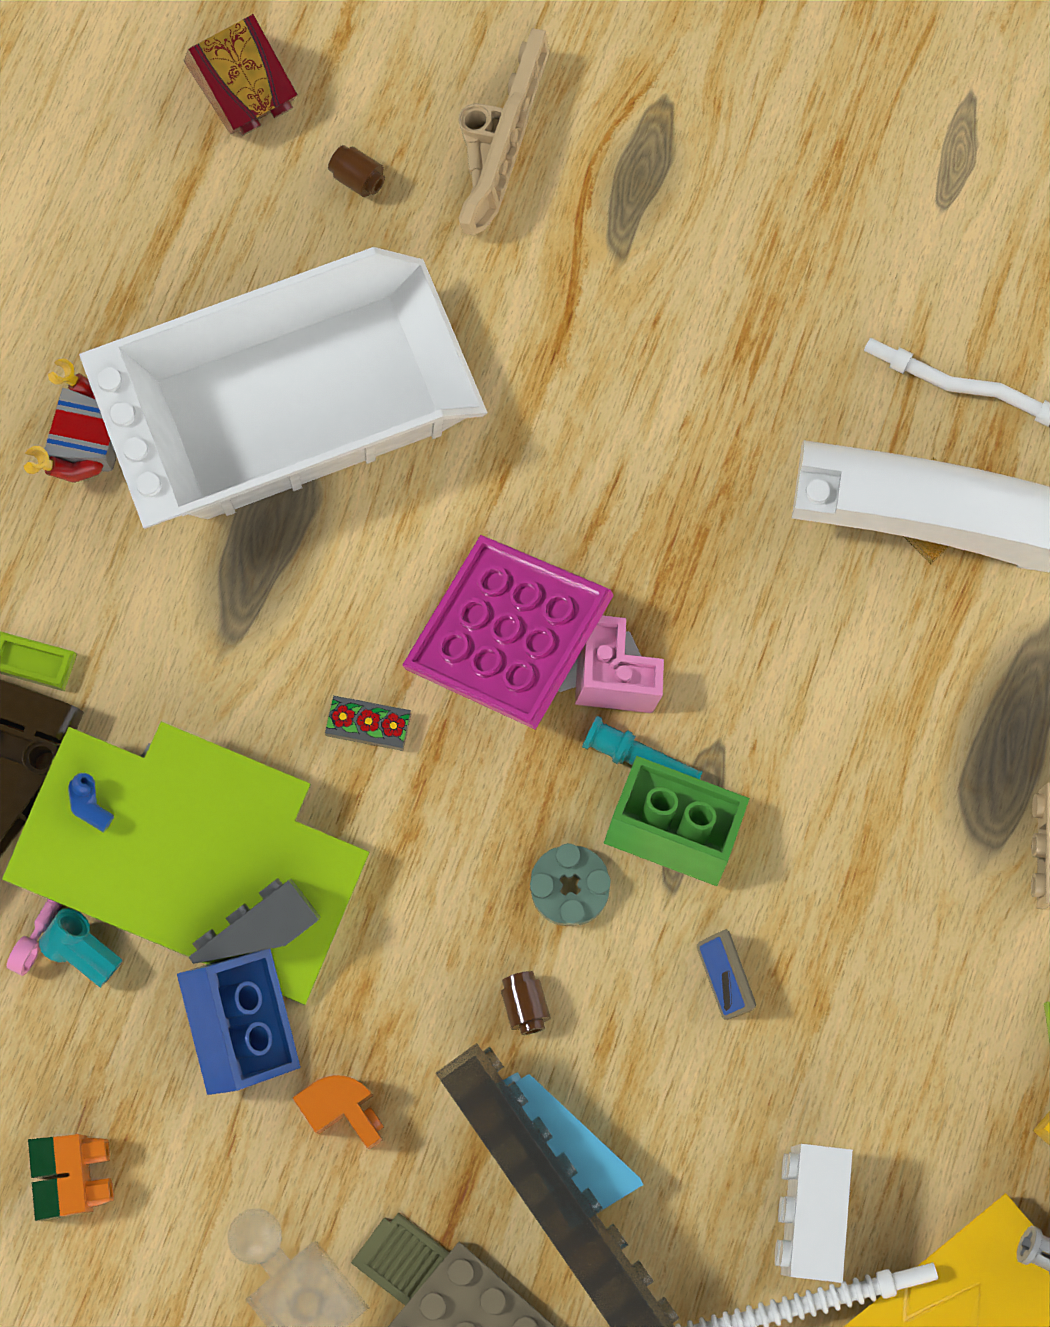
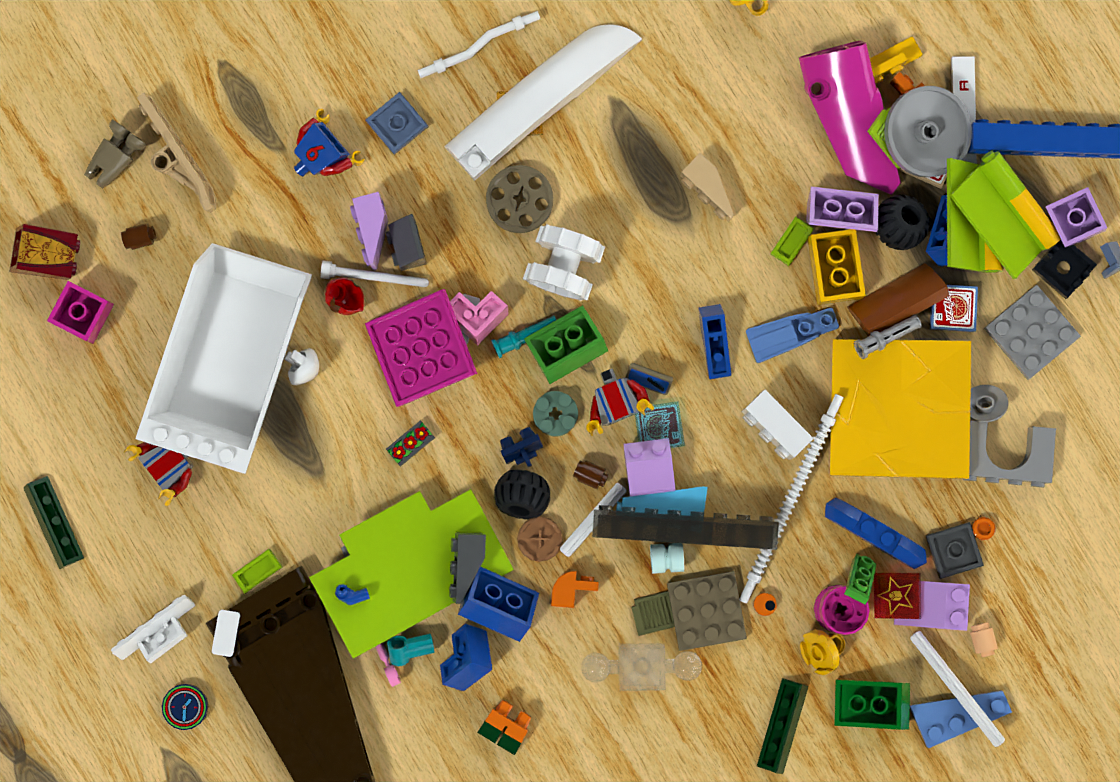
camera: 50 degrees left, 10 degrees up
none -> dark pink brick [47,281,114,344]
none -> dark tan piece [84,119,147,189]
none -> white piece [284,348,319,385]
none -> blue torso [294,109,365,177]
none -> white piece [321,260,429,287]
none -> red hair [325,277,364,315]
none -> lavender slope [350,192,388,271]
none -> sand blue tile [365,92,428,155]
none -> dark grey slope [386,214,427,271]
none -> blue panel [440,624,493,691]
none -> dark tan wedge [486,165,553,233]
none -> black wheel [494,470,550,520]
none -> dark blue hips [500,427,543,467]
none -> medium nougat tile [517,516,562,562]
none -> white piece [523,224,605,301]
none -> white axle [560,483,627,557]
none -> torso [586,369,654,436]
none -> lavender slope [623,438,675,497]
none -> clear light blue tile [635,401,685,448]
none -> light aqua wheel [650,543,684,574]
none -> blue slope [698,304,732,379]
none -> medium blue piece [746,308,839,363]

